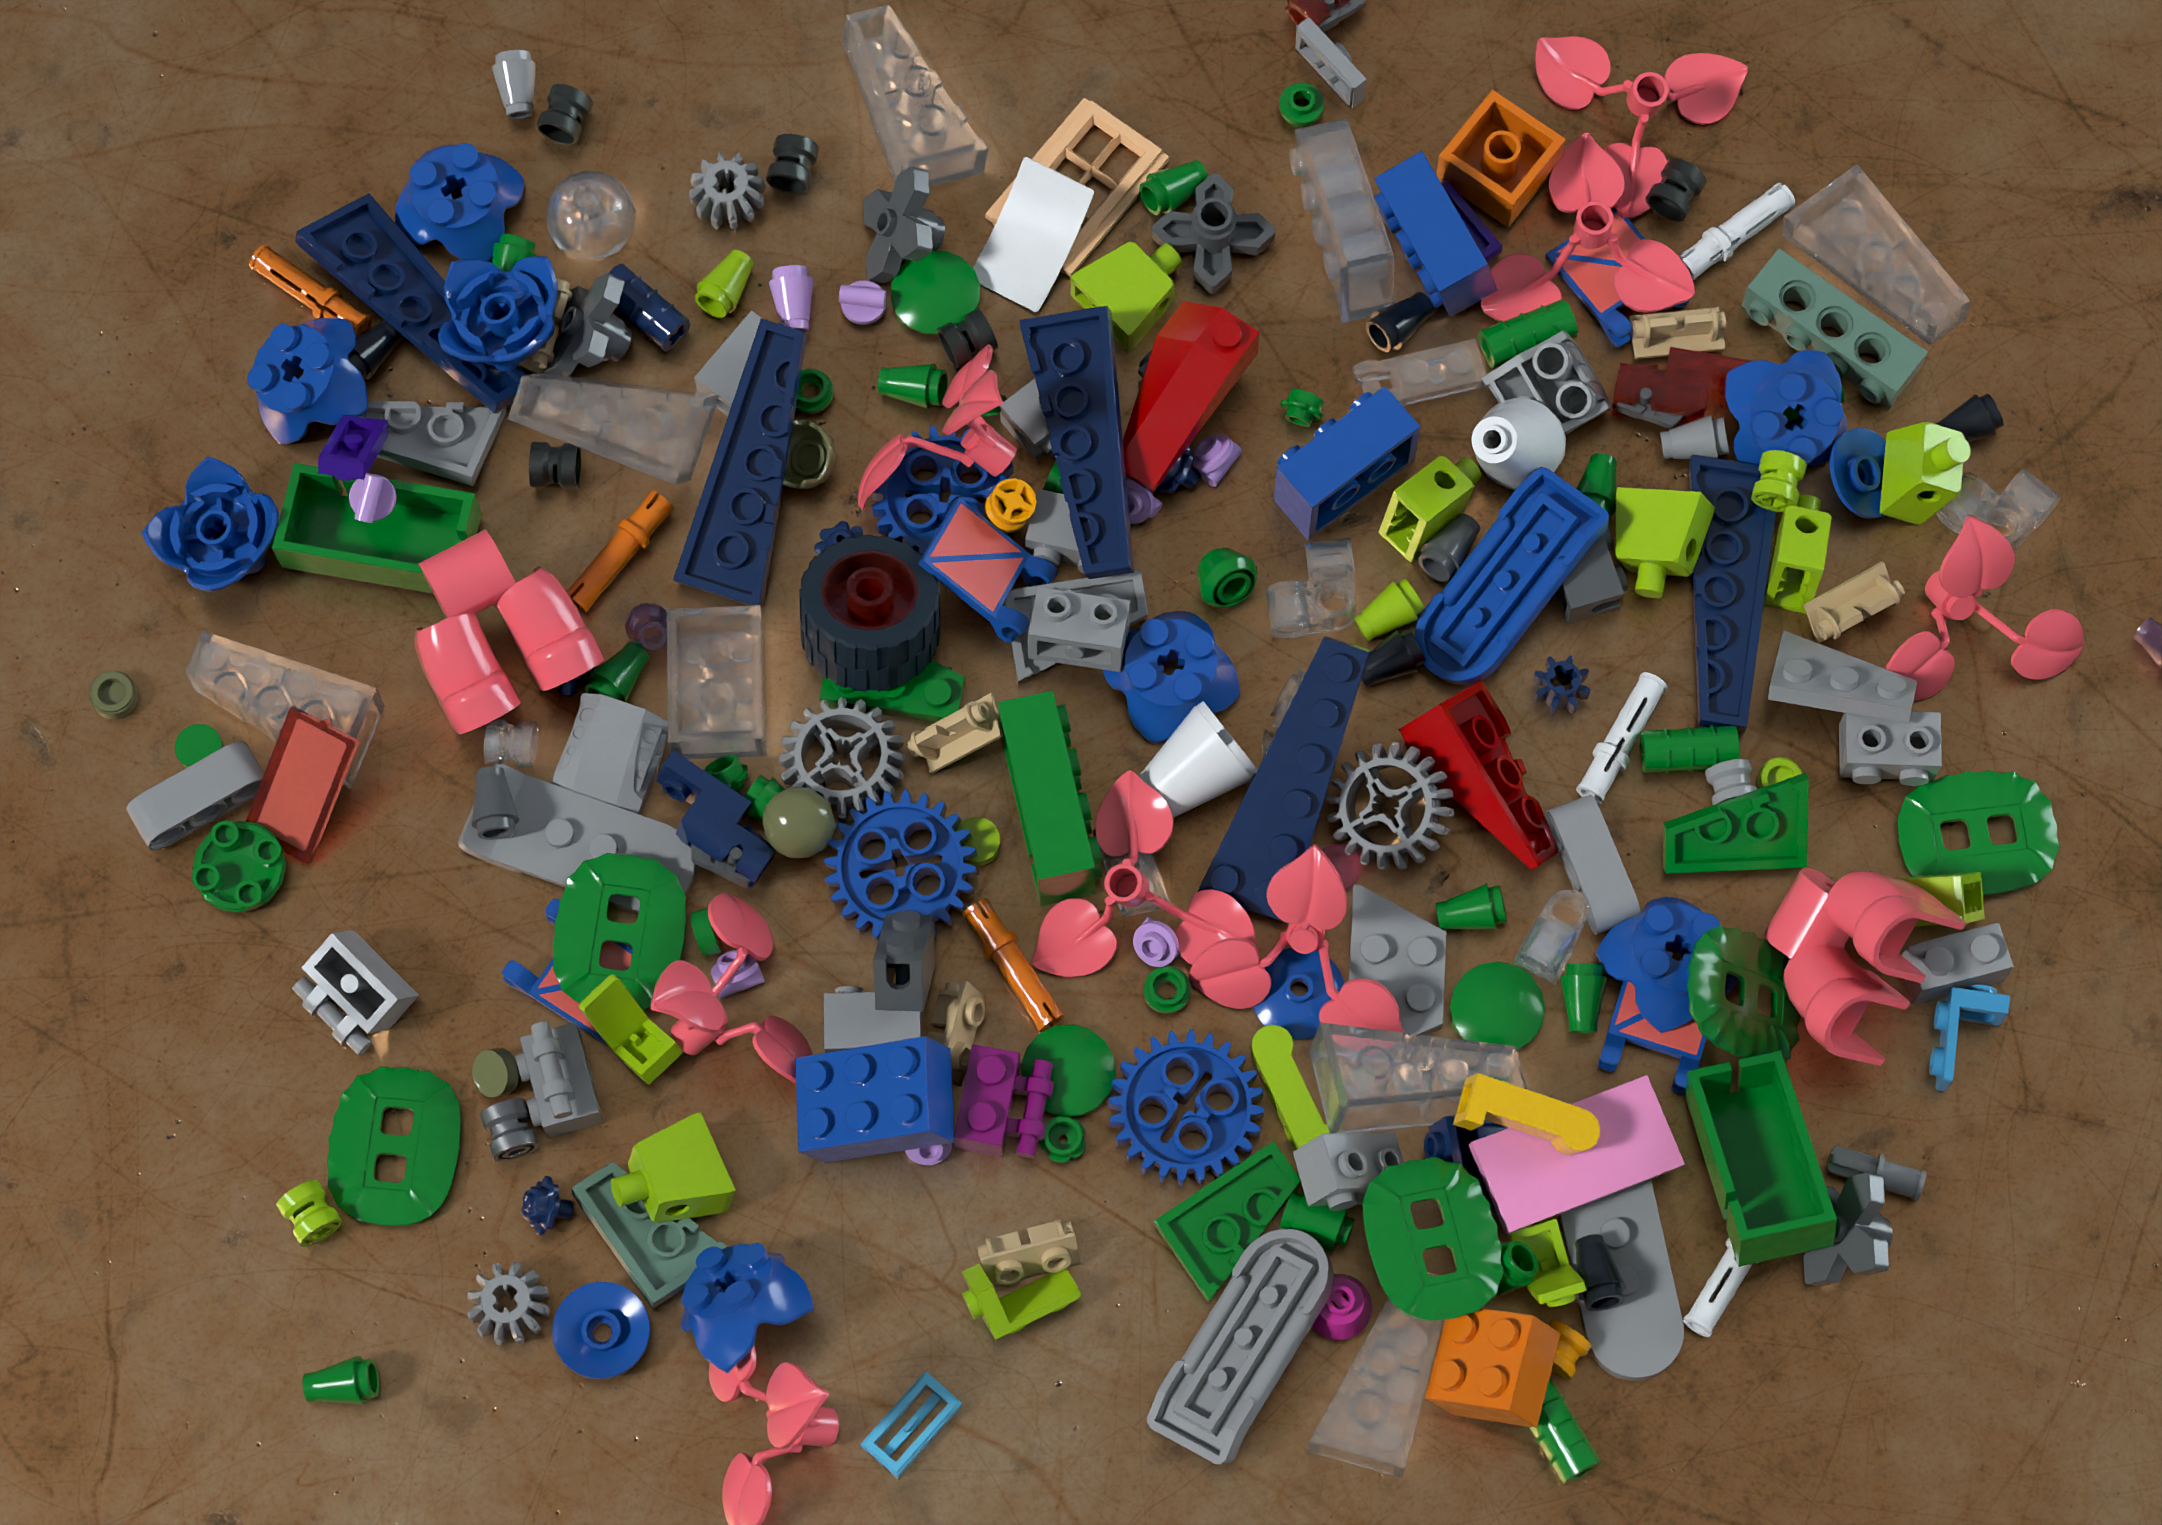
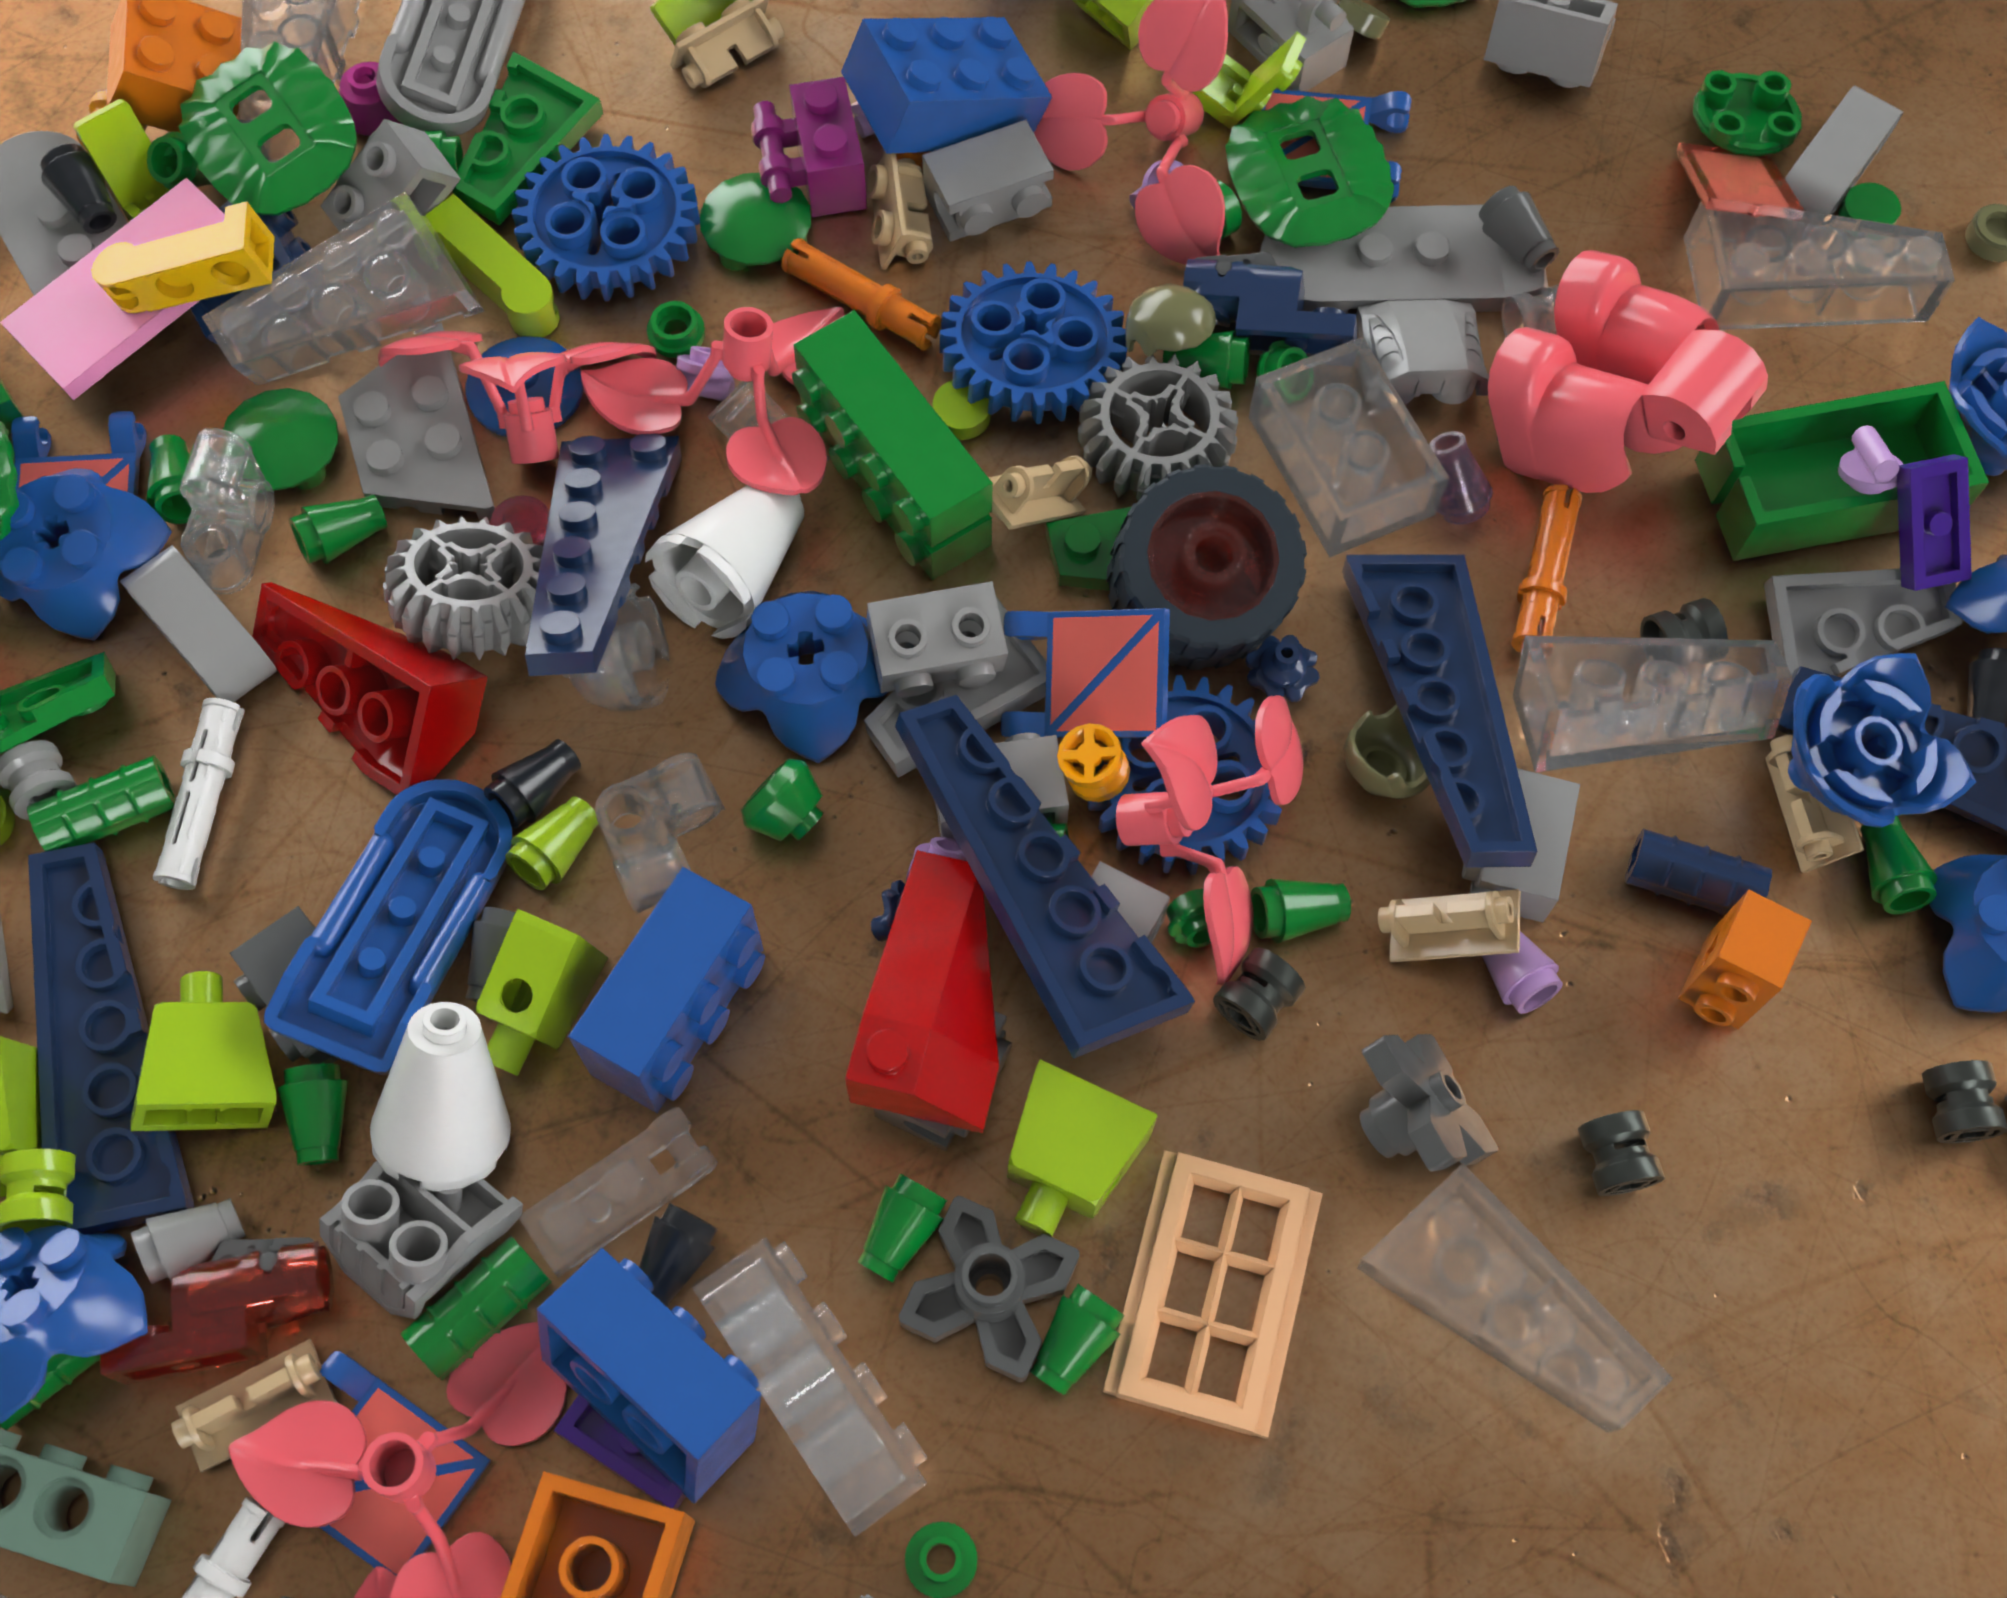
camera: 155 degrees right, 5 degrees down
dark grey plant [543,273,632,379] -> none
clear cylinder [546,170,636,263] -> none
green cone [585,641,650,702] -> none
light grey gear [689,151,766,230] -> none
lime cone [695,250,754,318] -> none
green plate [796,369,834,414] -> none
lavender plate [839,280,887,325] -> none
dark grey brick [873,910,935,1012] -> none
green dish [891,251,980,334] -> none
white sticker [973,157,1094,312] -> none
green plate [1039,1116,1086,1163] -> none
lavender plate [1192,434,1242,487] -> none
green plate [1280,389,1324,427] -> none
green axle [1529,1378,1602,1484] -> none
dark blue gear [1532,656,1591,715] -> none
none -> green cone [857,1173,947,1282]
none -> tan hinge [1378,889,1521,962]
none -> orange brick [1678,890,1812,1029]

